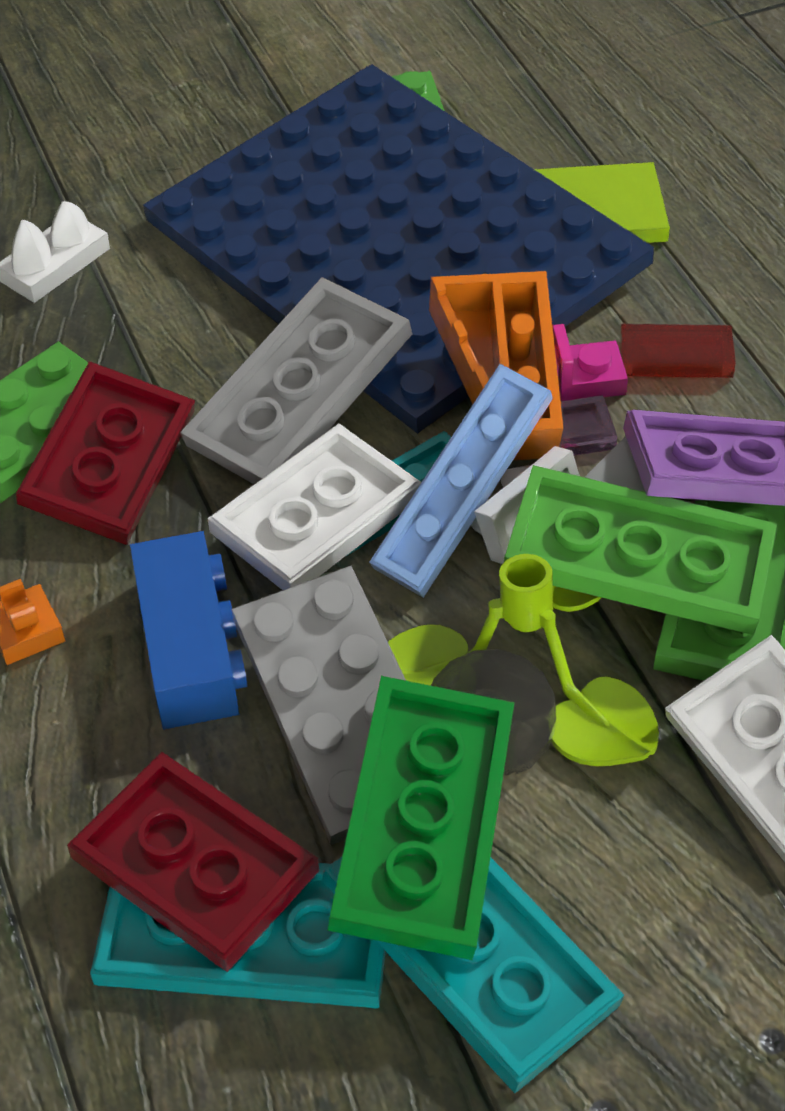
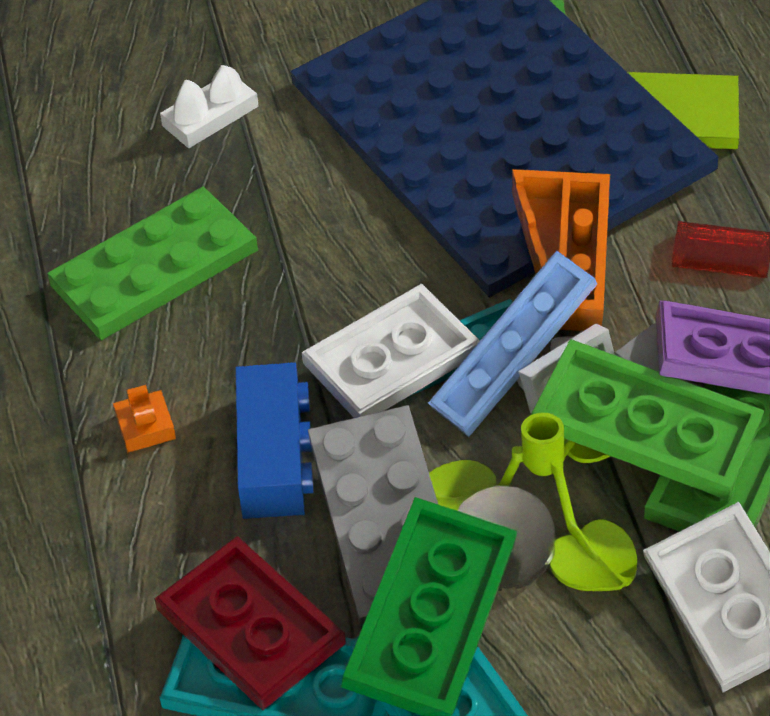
camera: 10 degrees right, 0 degrees up
dark red tile [16,361,195,545] -> none
light grey plate [180,277,412,484] -> none
dark pink bracket [552,324,628,402] -> none
clear purple tile [559,395,617,456] -> none

